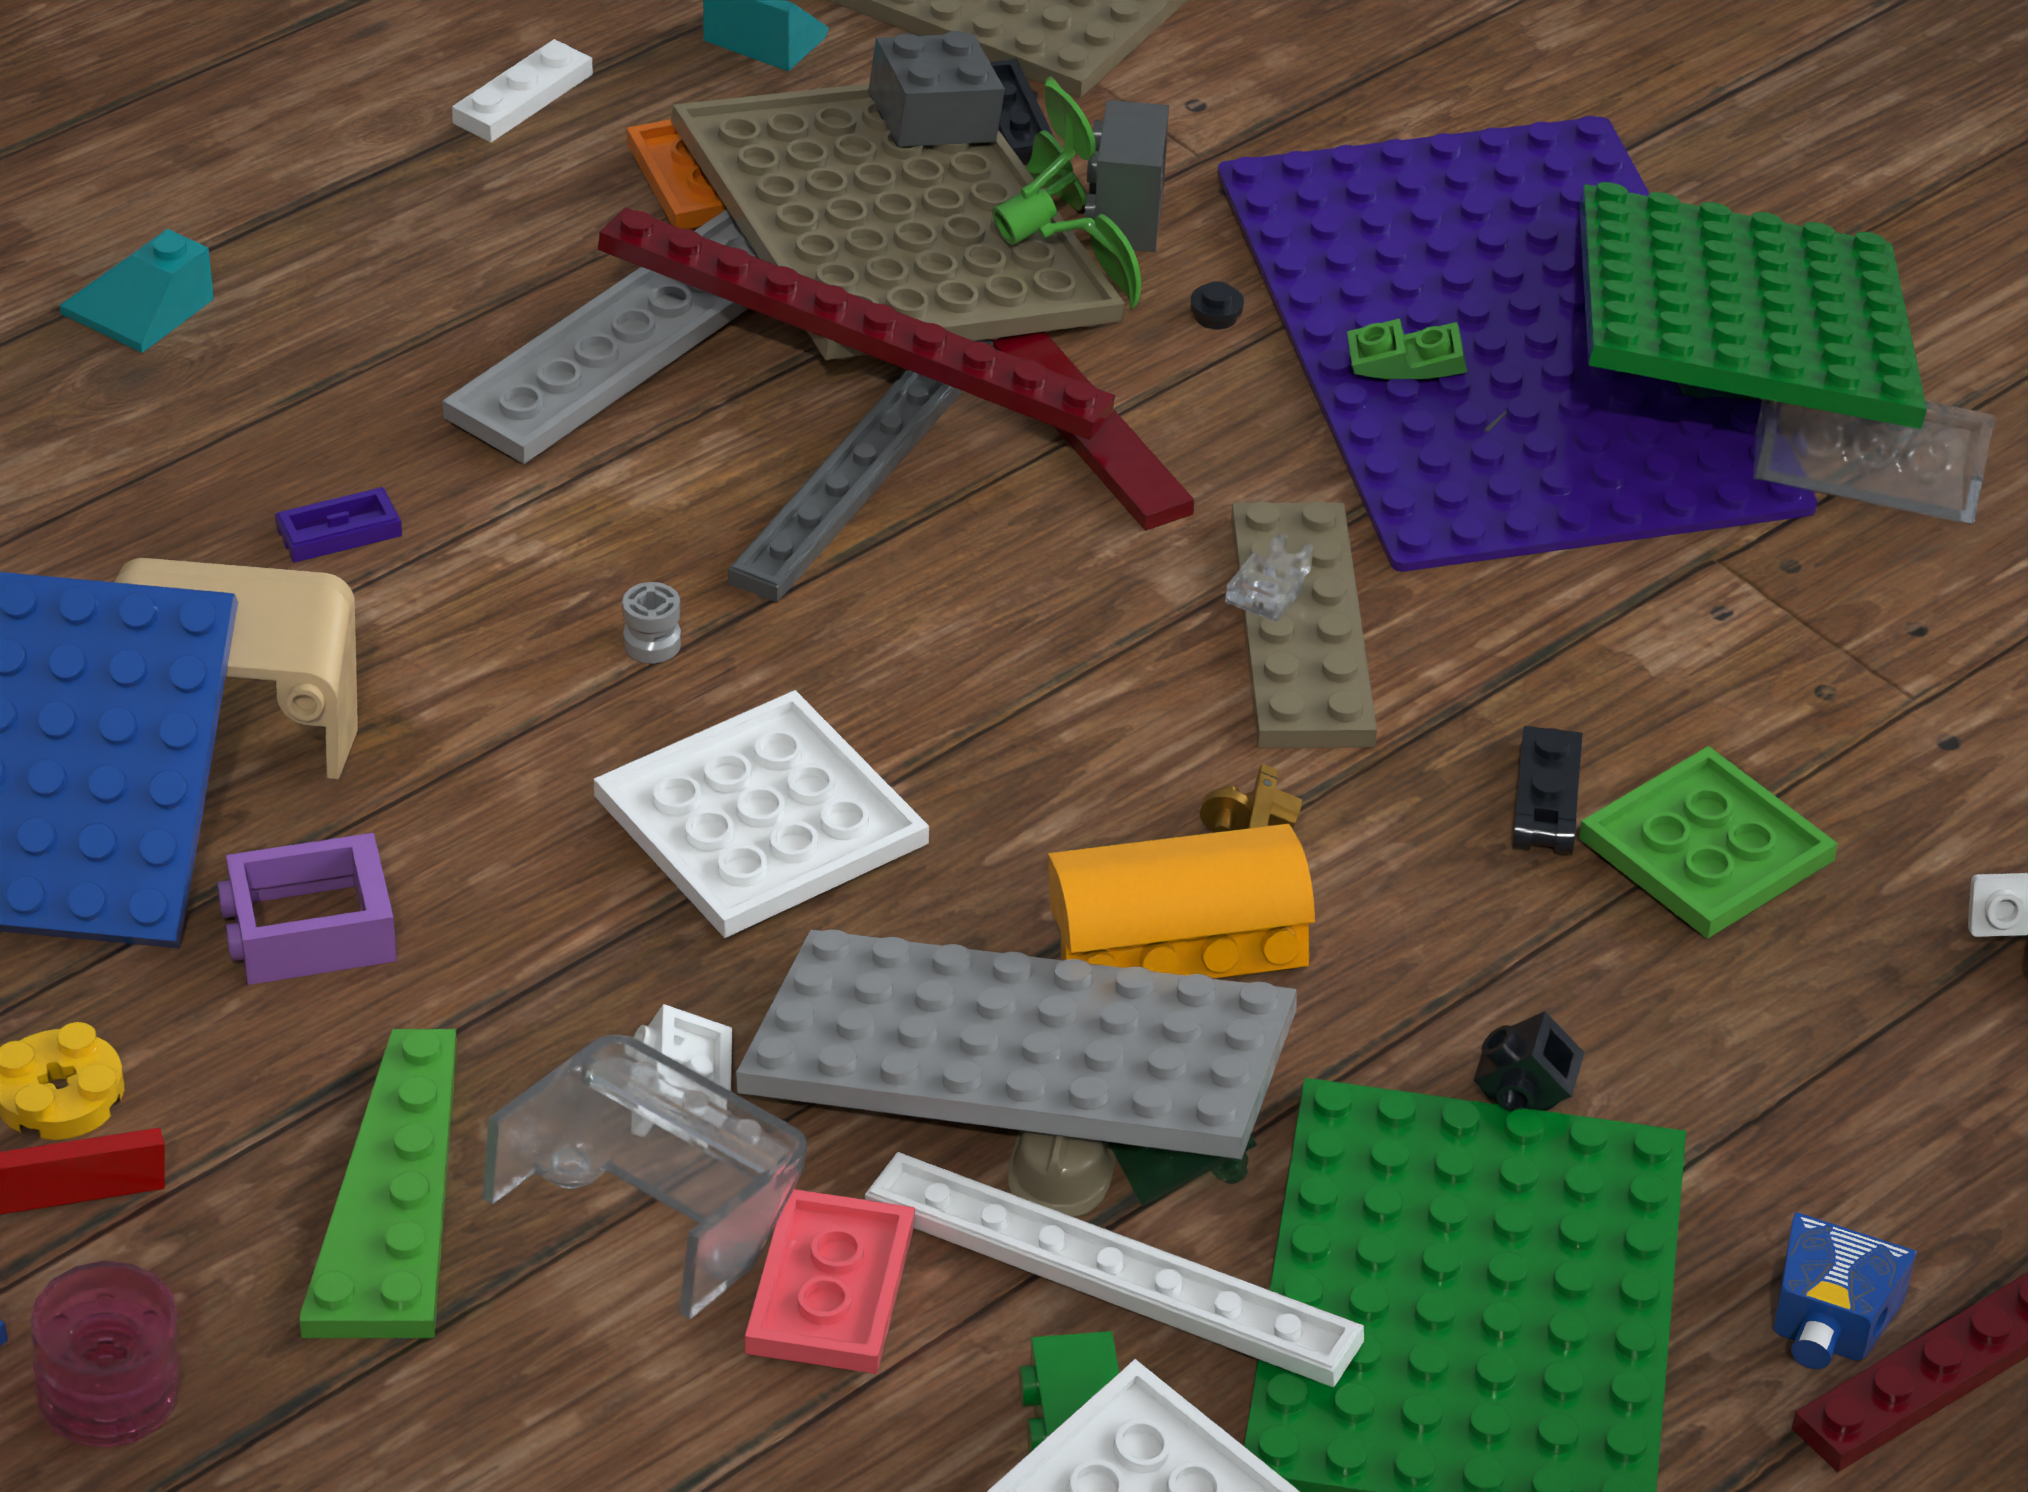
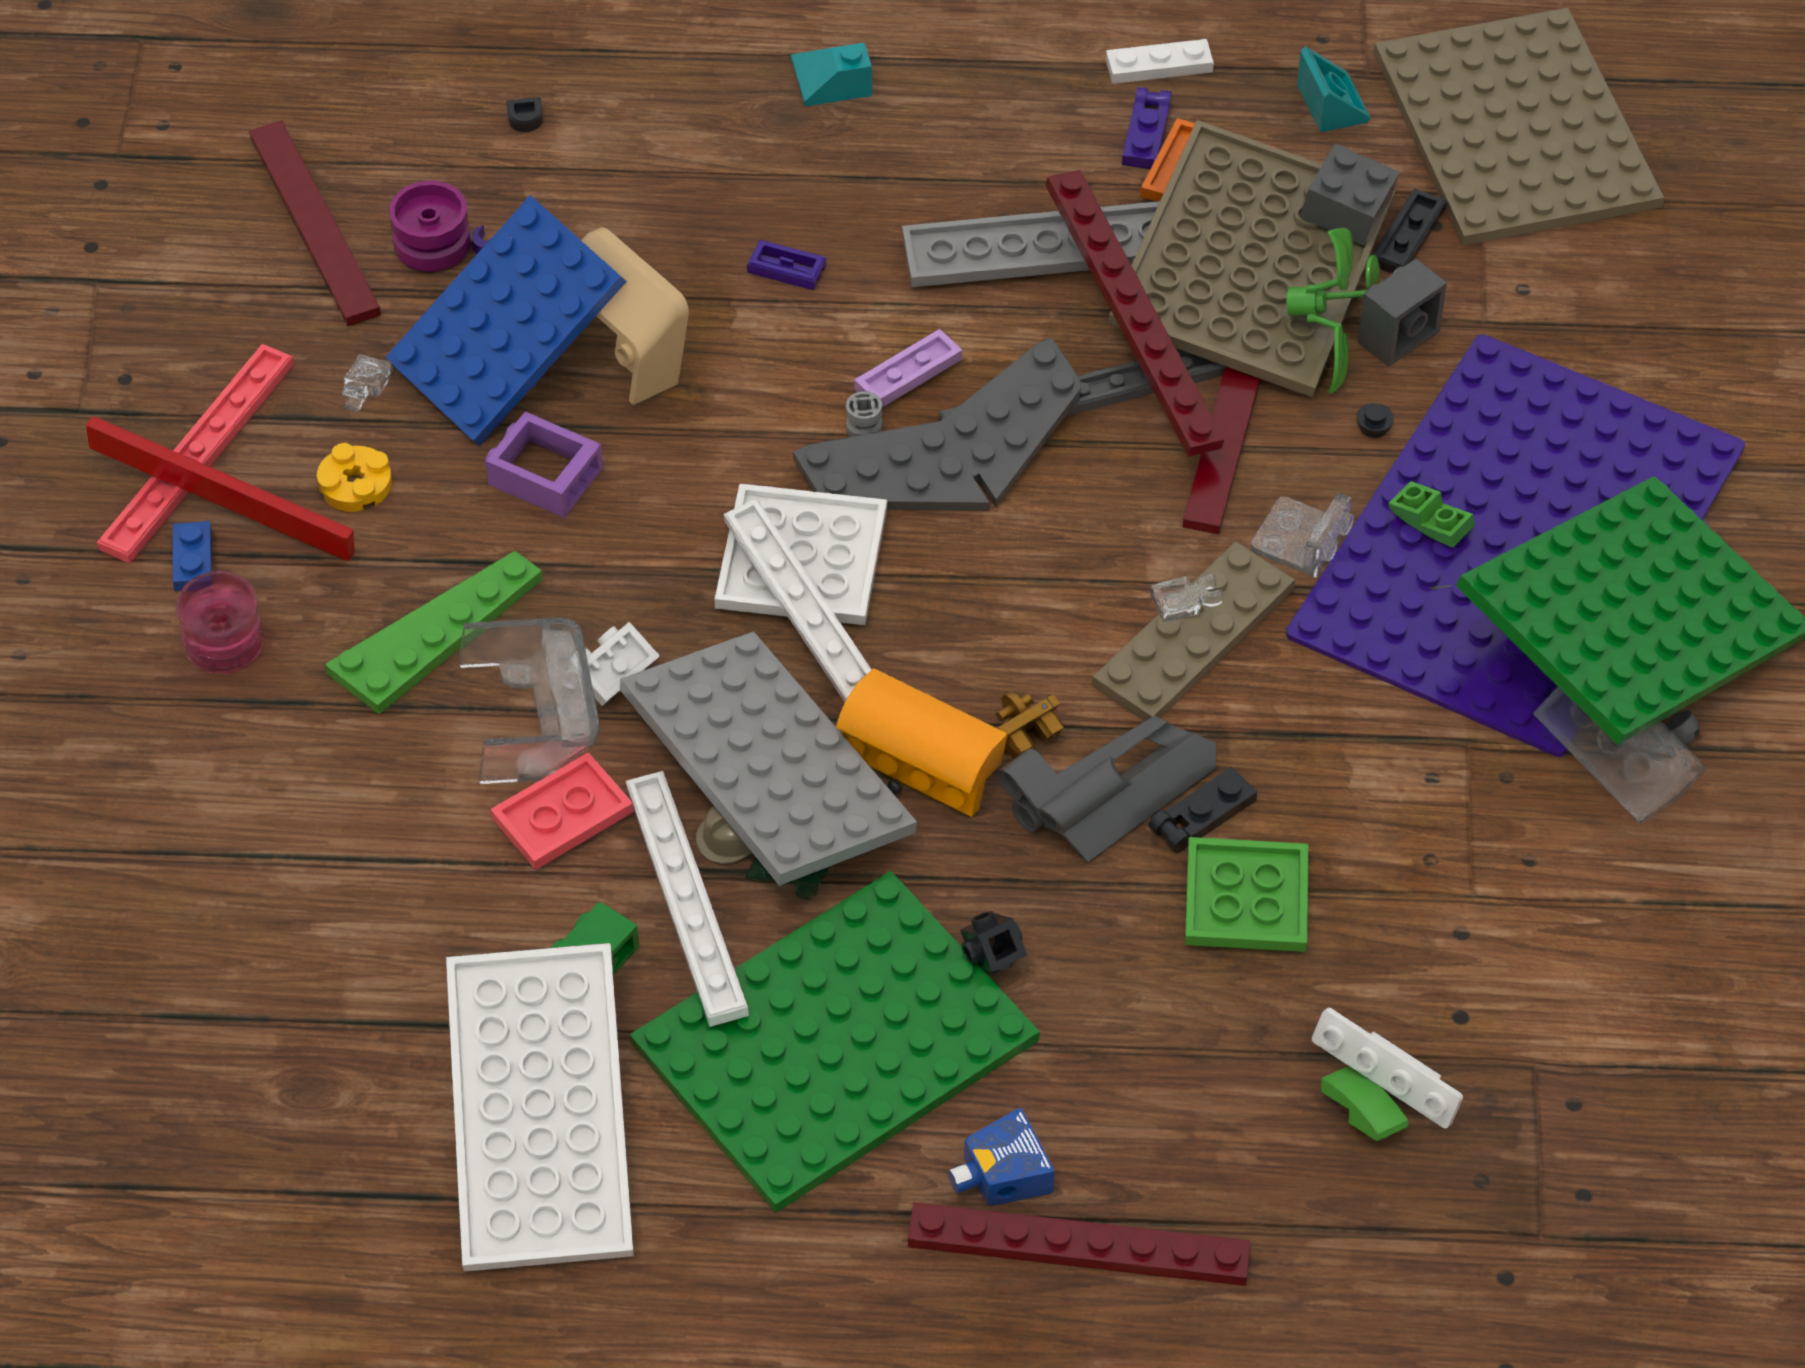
camera: 45 degrees right, 10 degrees up
none -> white tile [724,498,872,702]
none -> dark grey wing [793,337,1081,511]
none -> lavender plate [854,329,962,408]
none -> dark grey panel [997,716,1216,862]
none -> dark purple plate [1122,87,1172,169]
none -> clear bracket [1251,492,1354,578]

